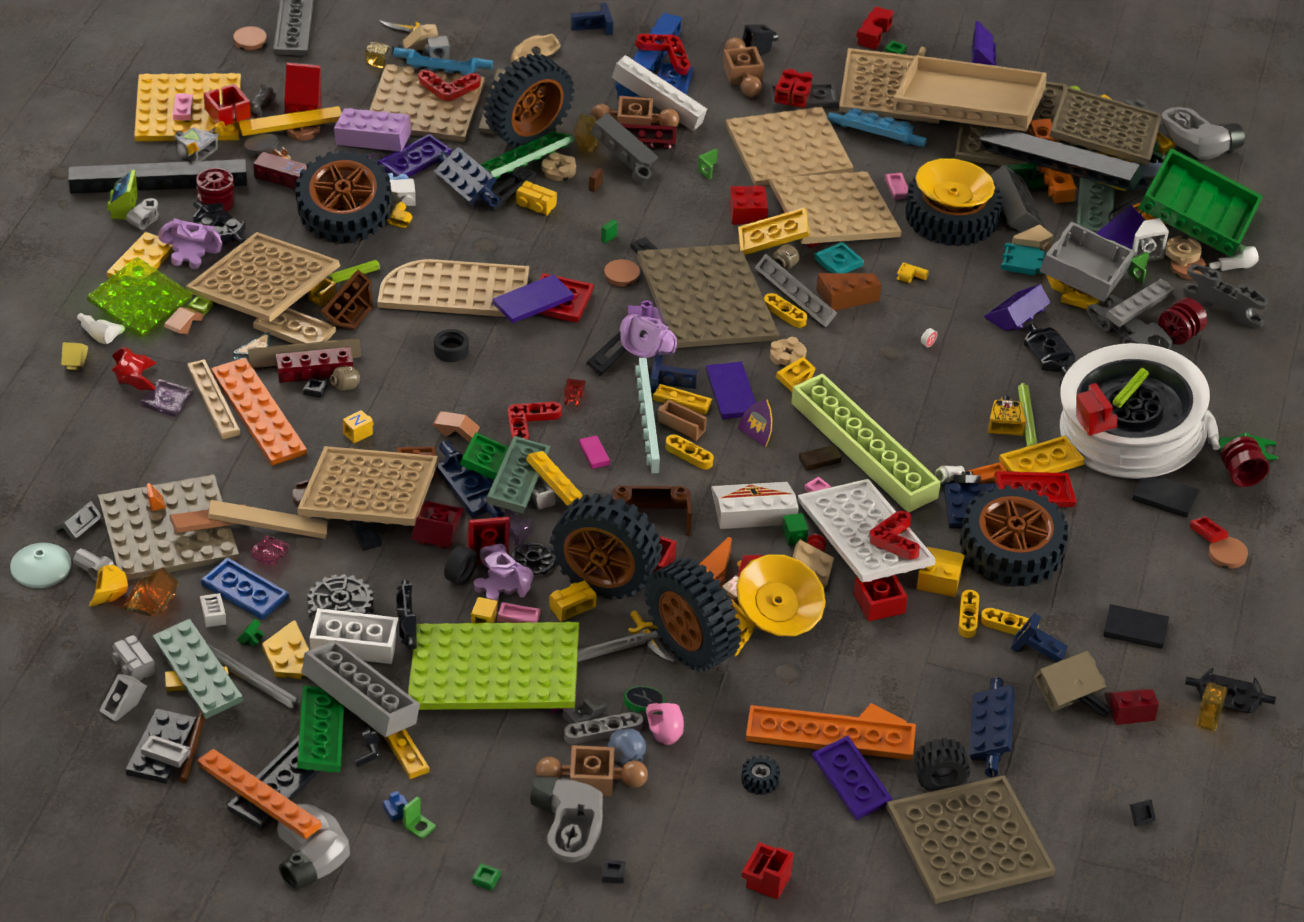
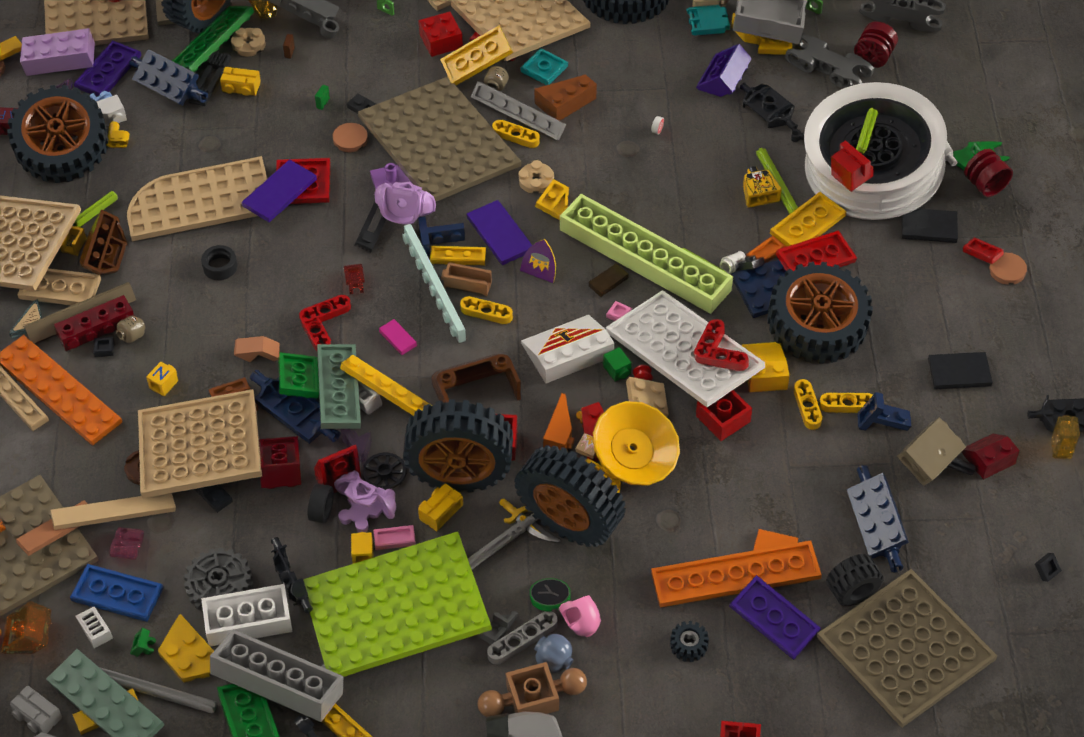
camera: 15 degrees left, 10 degrees up
yellow piece [897,262,929,284] -> none
light grey plate [1105,279,1175,327] -> none

